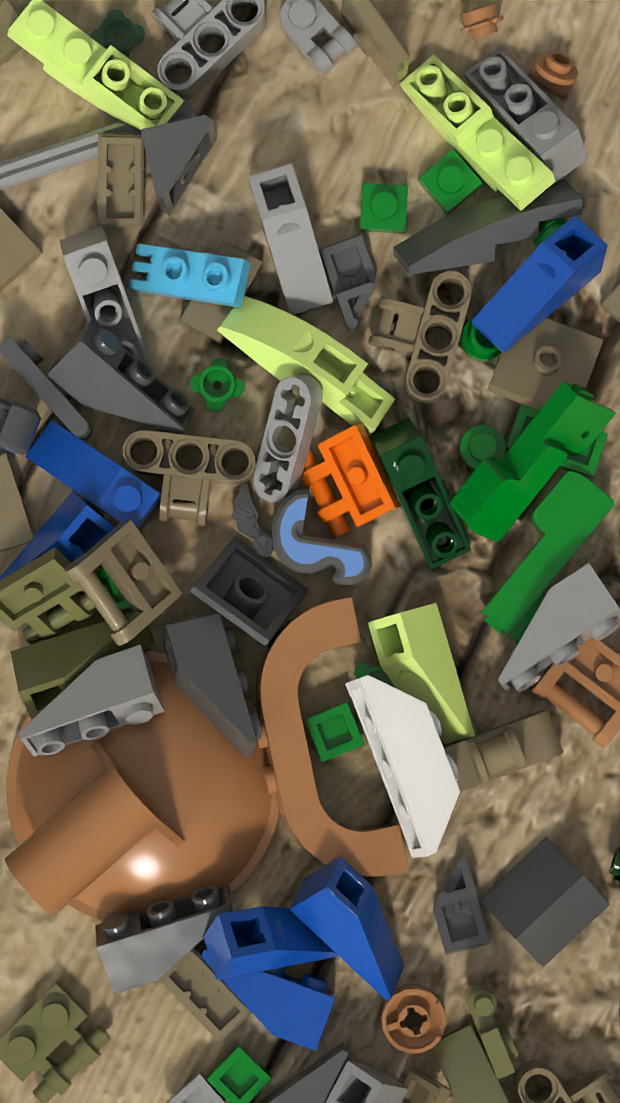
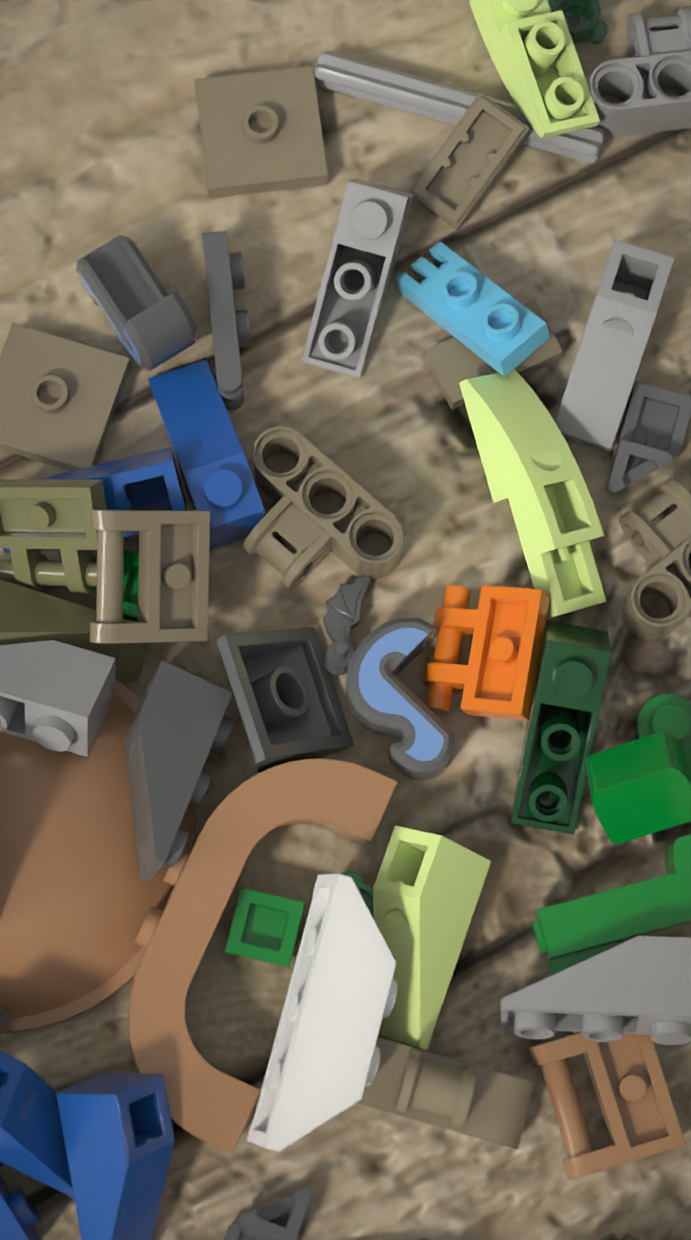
camera: 30 degrees right, 10 degrees down
dark grey slope [47,320,195,434] -> none
dark grey slope [141,115,217,216] -> none
green plate [190,358,245,413] -> none
light grey beam [253,373,323,502] -> none

